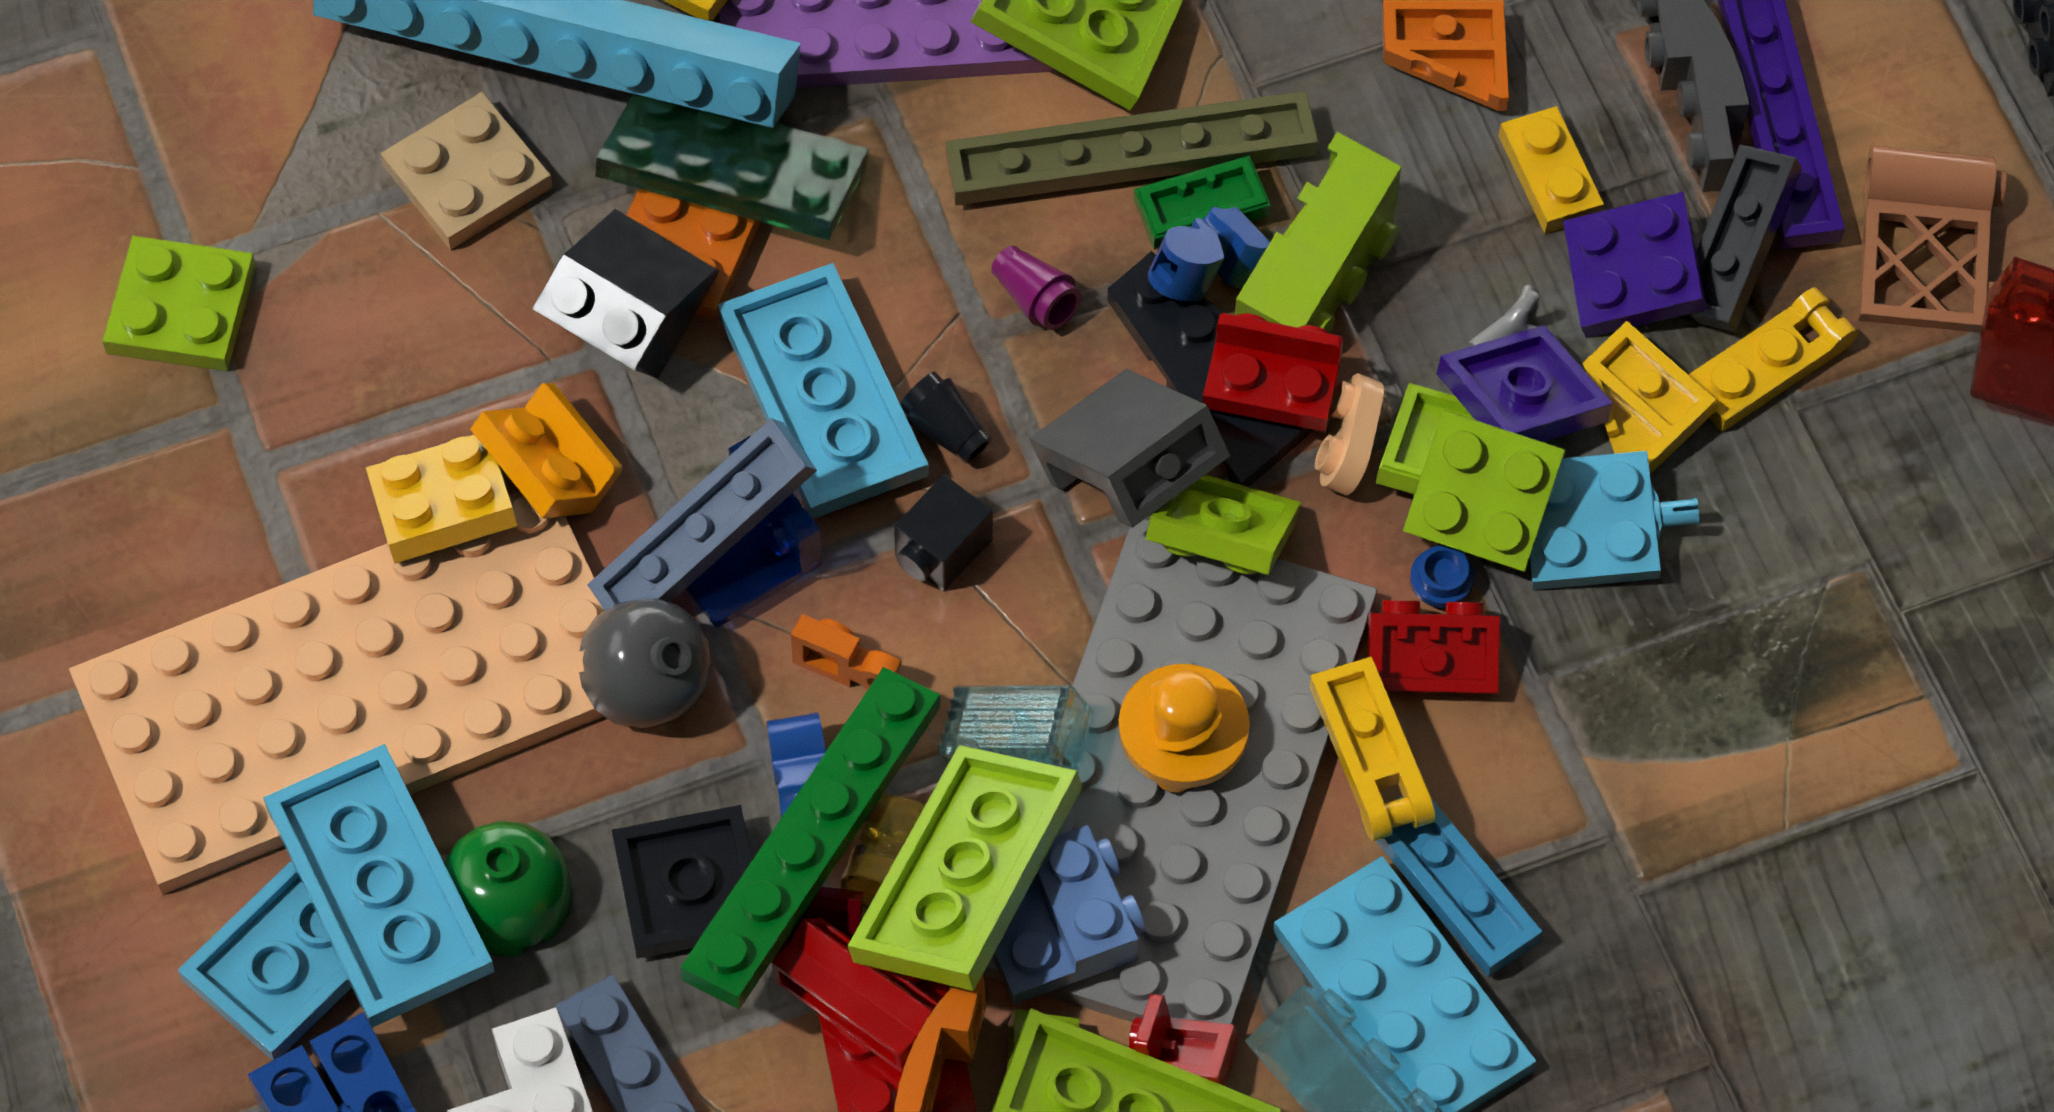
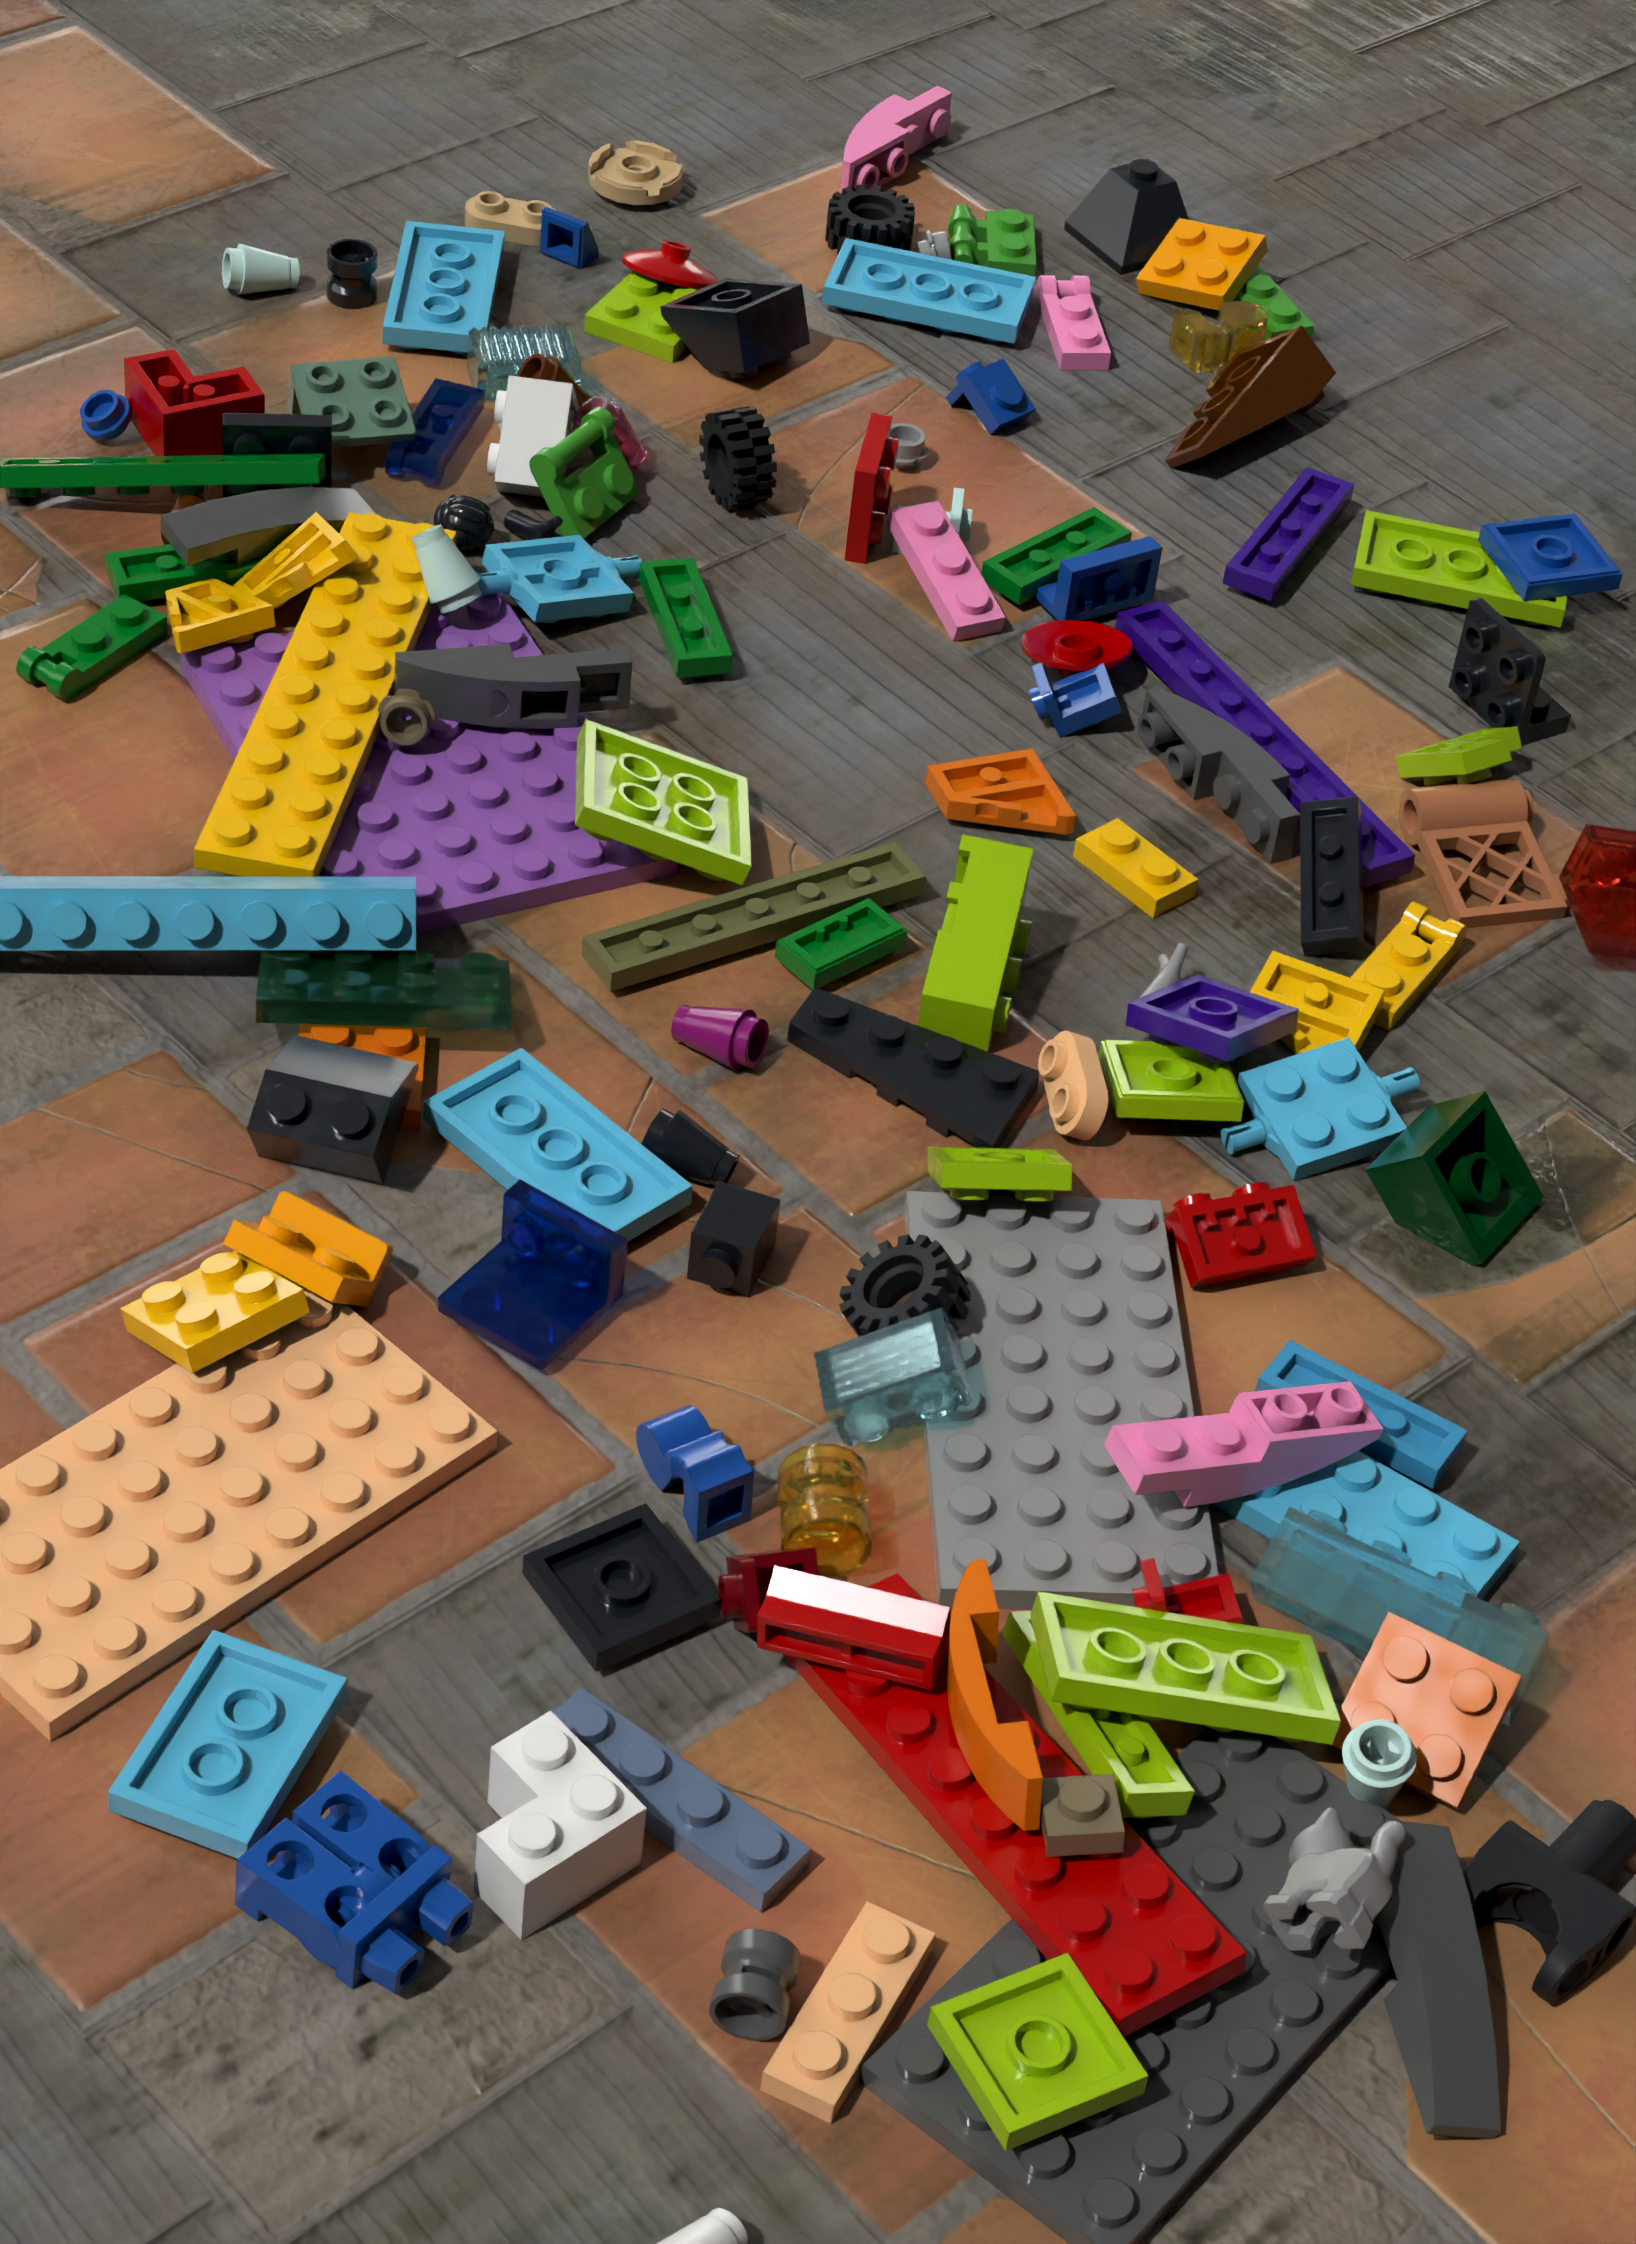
camera: 25 degrees left, 20 degrees down
medium azure plate [263,744,495,1027] -> none
tan plate [380,92,552,250] -> none
green cylinder [444,821,573,957] -> none
dark grey cylinder [579,598,712,728] -> none
sand blue plate [587,418,817,610] -> none
green plate [680,667,940,1010] -> none
orange plate [790,614,901,690] -> none
lime plate [848,745,1082,991] -> none
medium blue plate [992,825,1145,1005] -> none
dark grey panel [1029,369,1230,528] -> none
light orange plate [1119,664,1250,792] -> none
blue leg [1147,207,1270,302] -> none
red bracket [1202,313,1343,432] -> none
yellow plate [1309,656,1435,842] -> none
lime plate [1403,410,1566,572] -> none
blue plate [1410,545,1474,608] -> none
dark purple plate [1563,192,1707,338] -> none
none -> black tyre [839,1234,971,1362]
none -> bright pink slope [1104,1381,1384,1508]
none -> dark green slope [1365,1091,1544,1266]
none -> lime plate [1395,727,1522,785]

